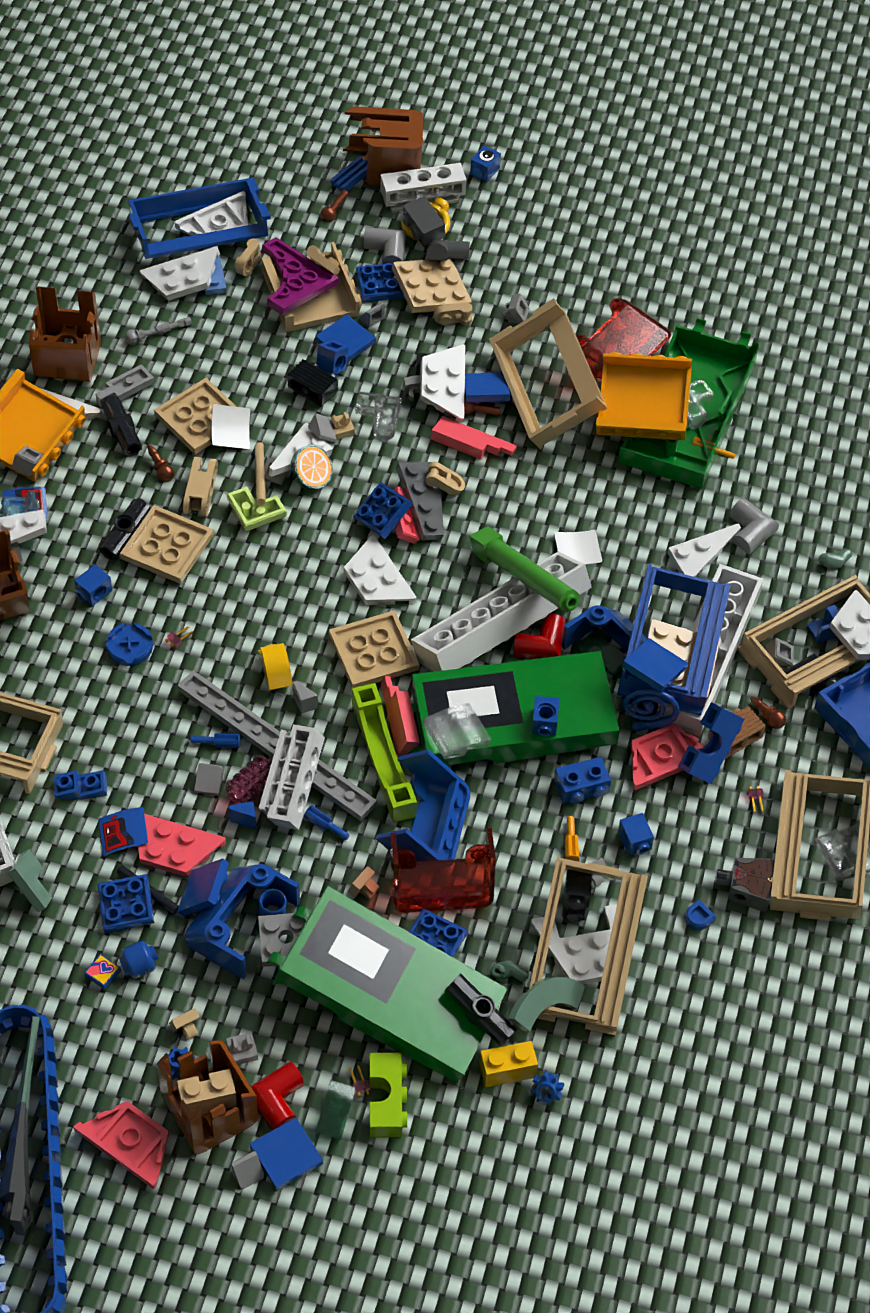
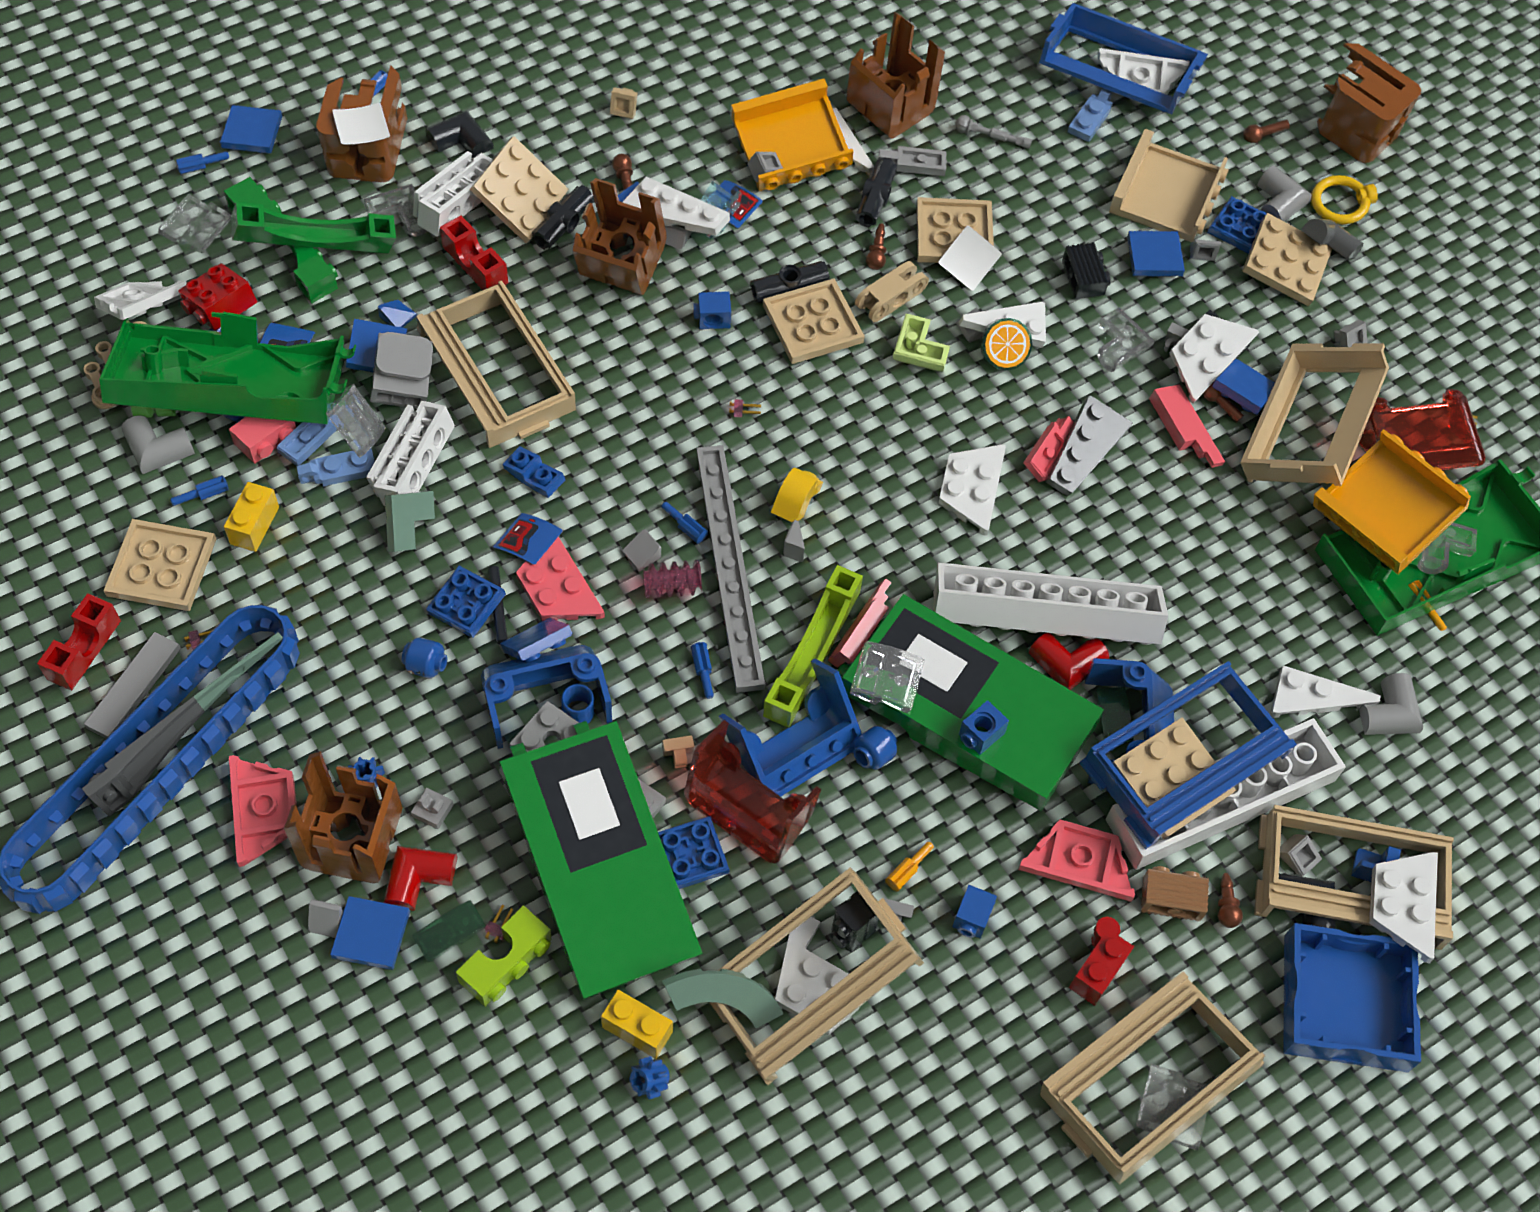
camera: 40 degrees right, 5 degrees up
tile [84,954,121,990] -> none
blue tile [106,623,154,666] -> none
white wing [140,246,220,301] -> none
tan tile [169,1008,199,1040] -> none
tan brick [177,1069,237,1115] -> none
blue slope [229,801,257,829] -> none
tan plate [234,239,261,276] -> none
tan bar [255,442,266,506] -> none
white brick [259,724,325,830] -> none
magenta plate [261,237,339,315] -> none
tan plate [306,245,341,276] -> none
light grey slope [308,414,336,442] -> none
blue brick [316,340,349,376] -> none
tan plate [329,610,420,688] -> none
blue tile [330,156,367,191] -> none
tan tile [330,412,355,440] -> none
blue tile [353,482,413,539] -> none
white brick [380,163,466,212] -> none
dark grey brick [401,196,445,247] -> none
tan plate [426,462,465,496] -> none
tan plate [434,302,472,326] -> none
black piece [444,974,517,1046] -> none
bright green brick [469,526,580,612] -> none
blue brick [470,145,501,182] -> none
sand green arm [491,960,530,984] -> none
white sticker [554,530,602,564] -> none
blue brick [554,757,611,805] -> none
blue tile [622,638,688,693] -> none
blue piece [623,689,680,731] -> none
blue arch [678,702,745,784] -> none
blue tile [685,900,716,930] -> none
torso [715,858,775,912] -> none
clear pink piece [747,786,764,812] -> none
sand green arm [818,548,852,569] -> none
none -> blue head [853,726,897,770]
none -> red hinge [1069,917,1134,1006]

